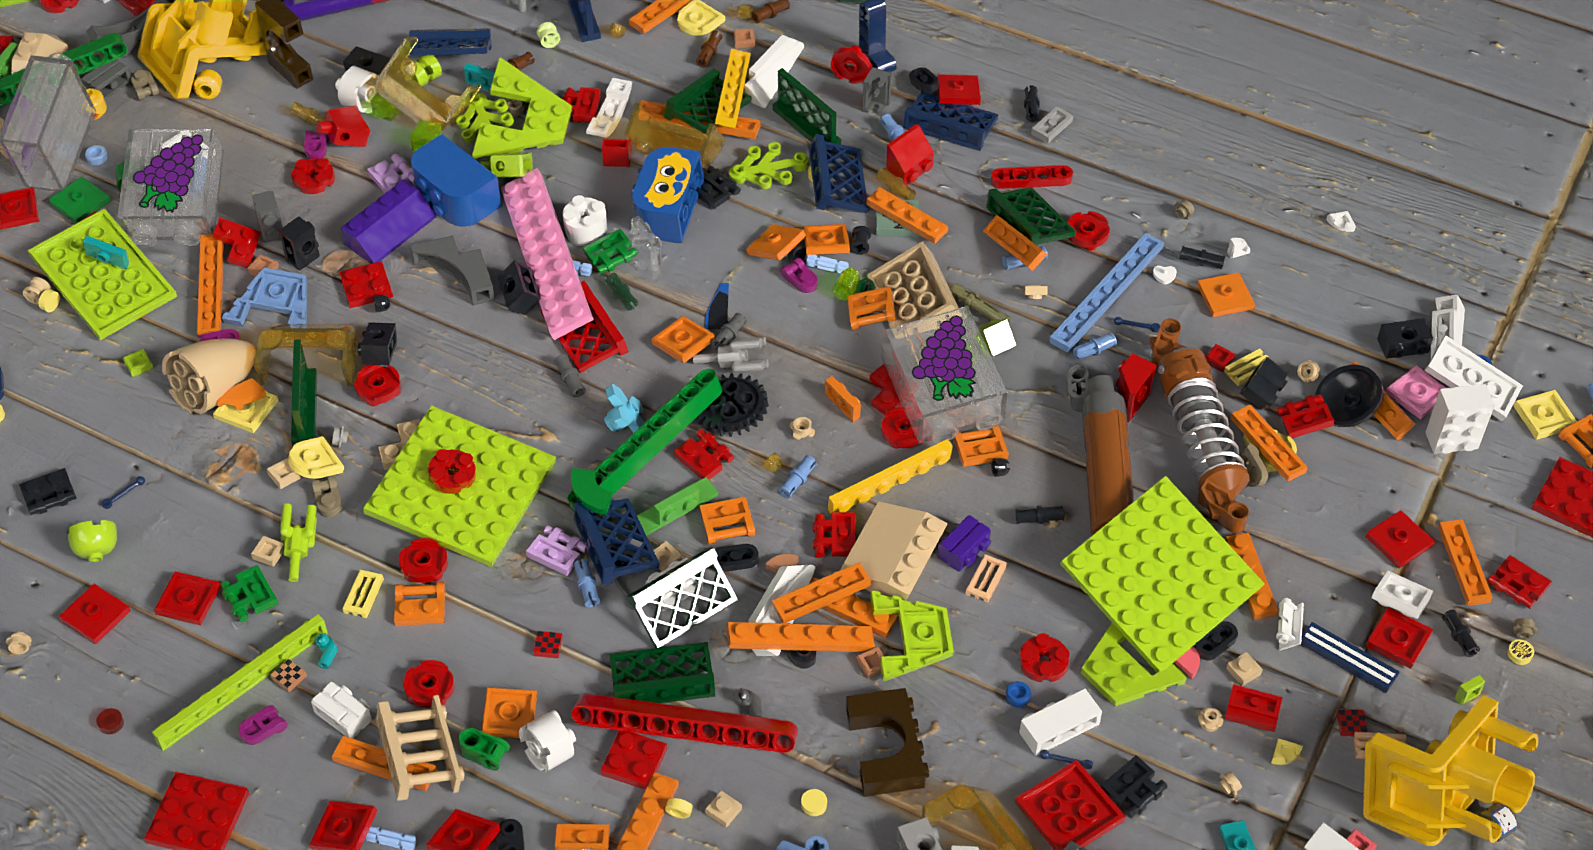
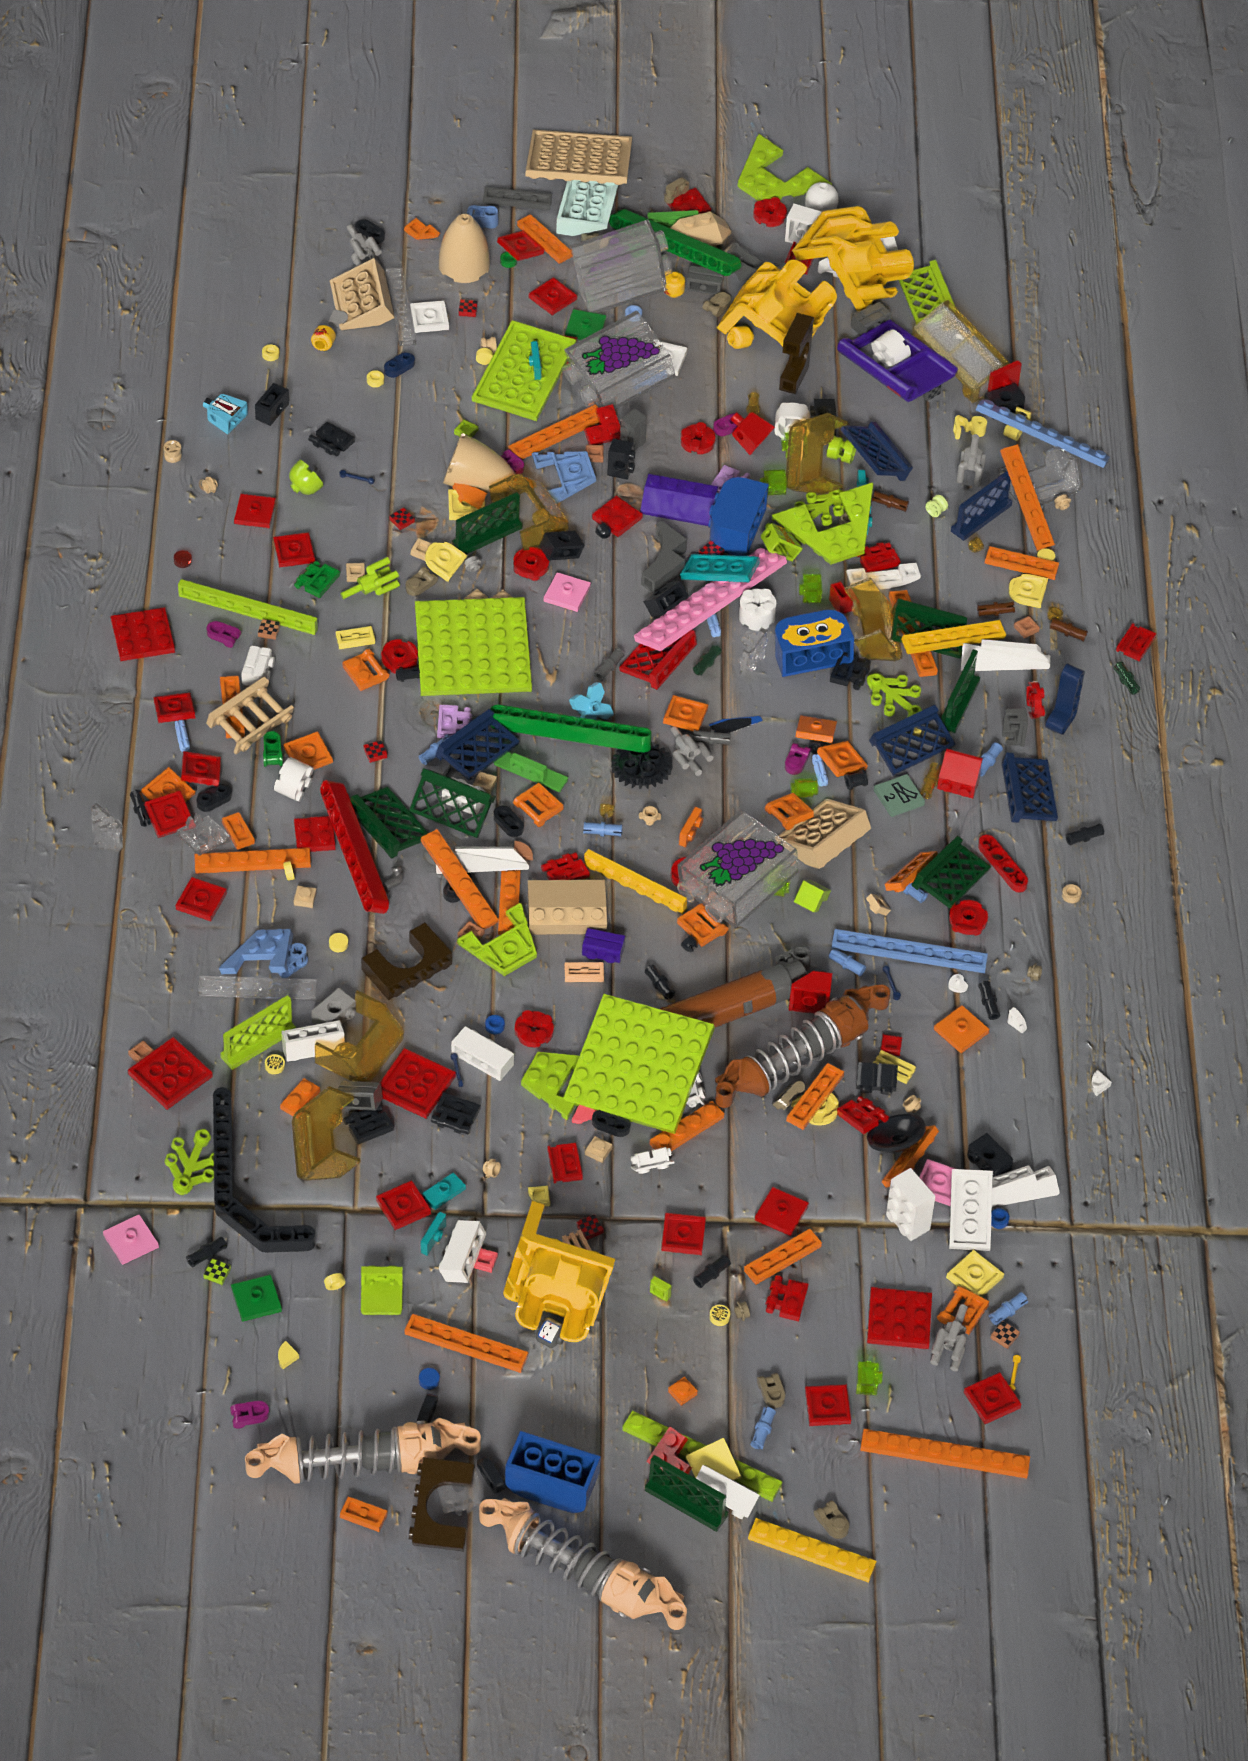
camera: 60 degrees right, 0 degrees up
teal arm [315,633,338,669] -> none
red plate [403,660,455,708] -> none
red plate [428,449,476,494] -> none
green tile [571,468,613,515] -> none
green plate [583,228,639,275] -> none
red plate [674,429,734,480] -> none
orange plate [772,562,871,624] -> none
dark green hinge [857,278,876,293] -> none
orange plate [866,187,948,244] -> none
black plate [909,67,940,95] -> none
red plate [937,74,981,105] -> none
olive pin [951,283,1011,324] -> none
light grey plate [1031,106,1073,143] -> none
tan plate [1198,708,1223,732] -> none
dark blue tile [1301,622,1400,693] -> none
white plate [1372,571,1433,619] -> none
none -> red tile [389,508,415,530]
none -> black pin [396,667,420,682]
none -> bright pink plate [544,572,591,612]
none -> teal tile [680,554,760,582]
none -> tile [699,541,725,555]
none -> clear neon green brick [799,574,822,603]
none -> tan tile [1062,884,1082,903]

